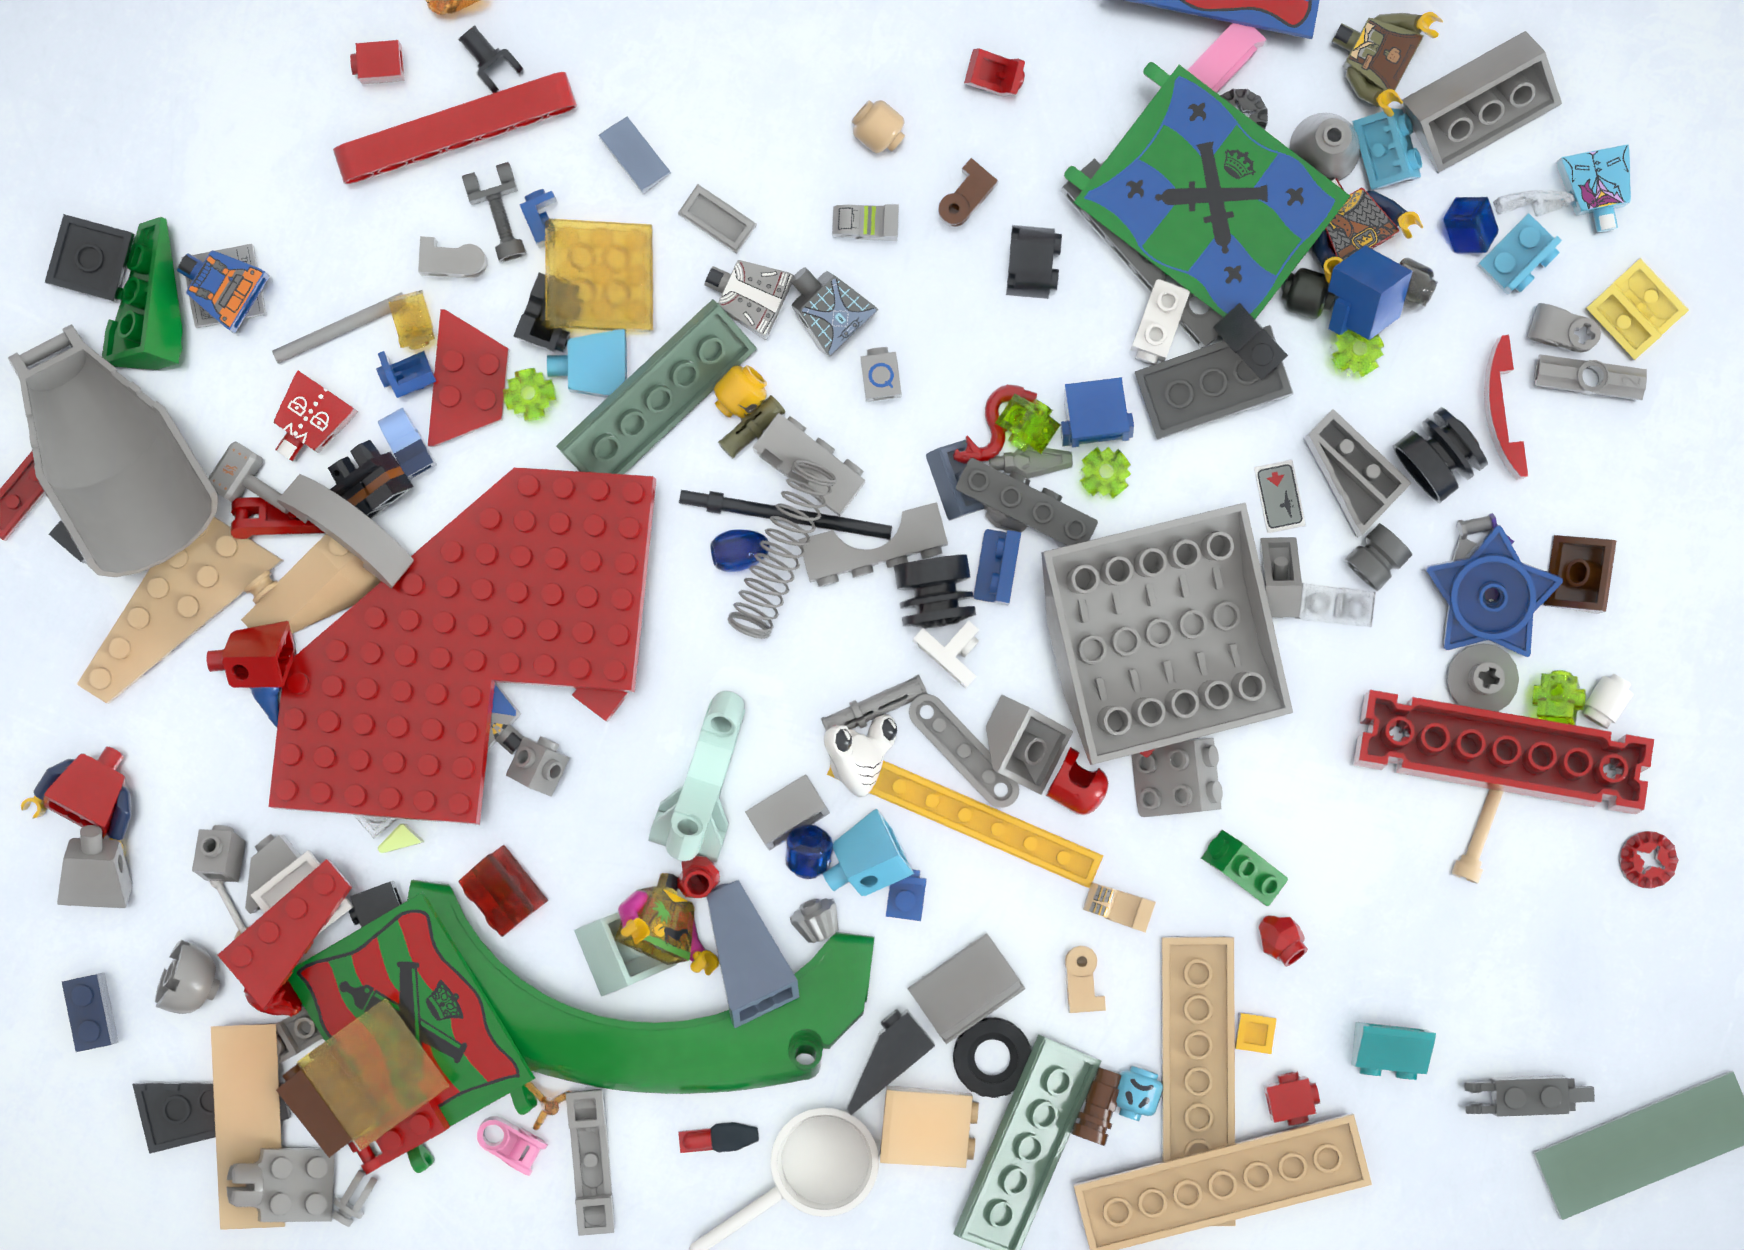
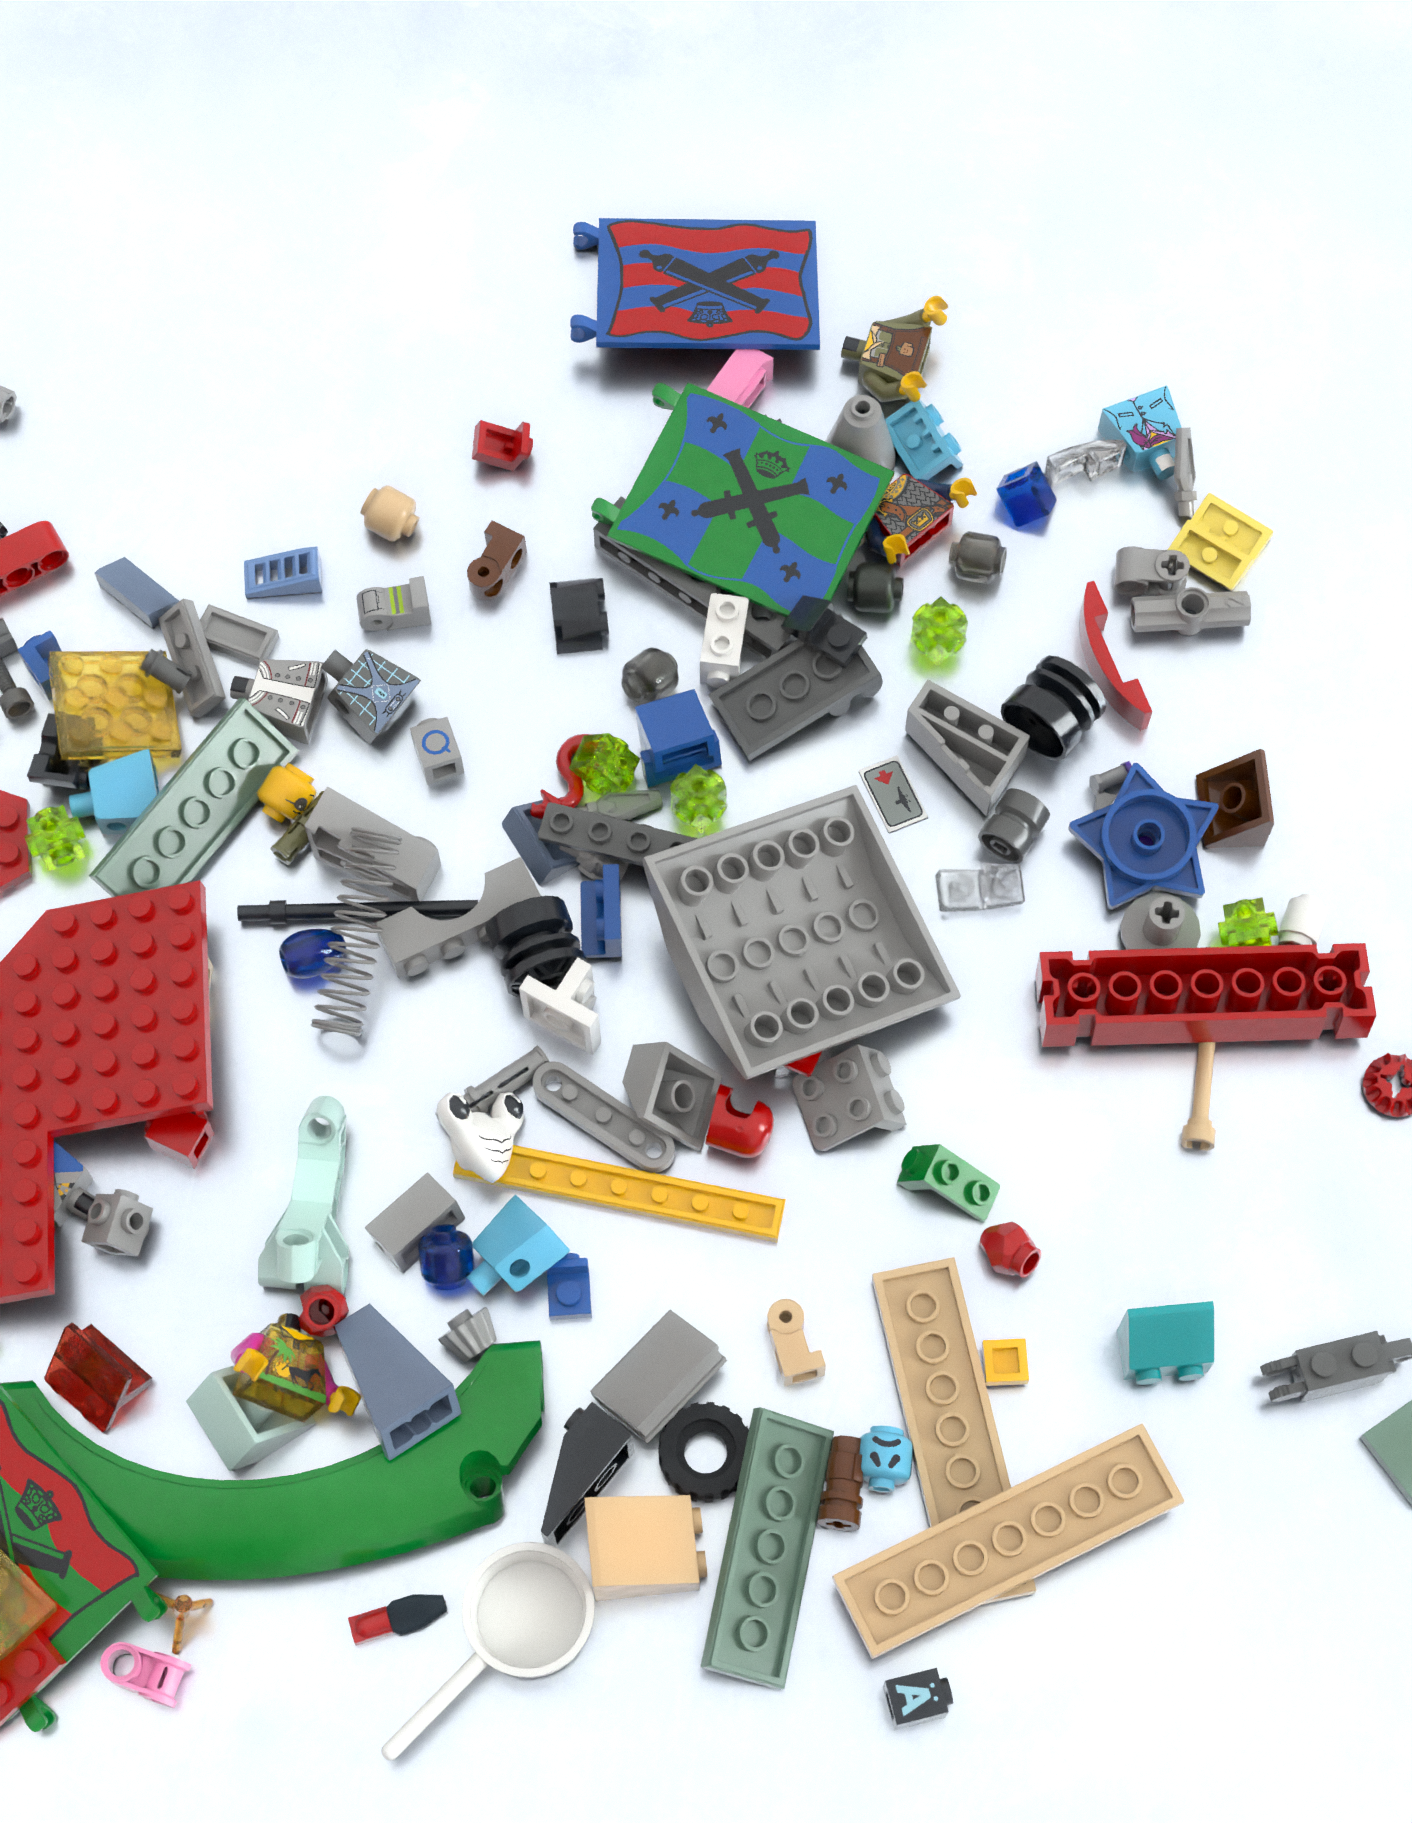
camera: 10 degrees left, 20 degrees down
light grey slope [566,1089,615,1236] -> none
tan leg [1083,882,1156,933] -> none
light grey slope [1260,537,1302,618] -> none
red brick [1263,1071,1320,1126] -> none
blue plate [1328,245,1413,340] -> none
light grey slope [1402,31,1562,173] -> none
medium azure bracket [1477,213,1562,295] -> none
none -> dark grey pin [139,648,192,694]
none -> light grey tile [158,598,226,718]
none -> medium blue slope [244,546,322,598]
none -> clear smoke head [621,647,679,704]
none -> light grey piece [1174,427,1197,516]

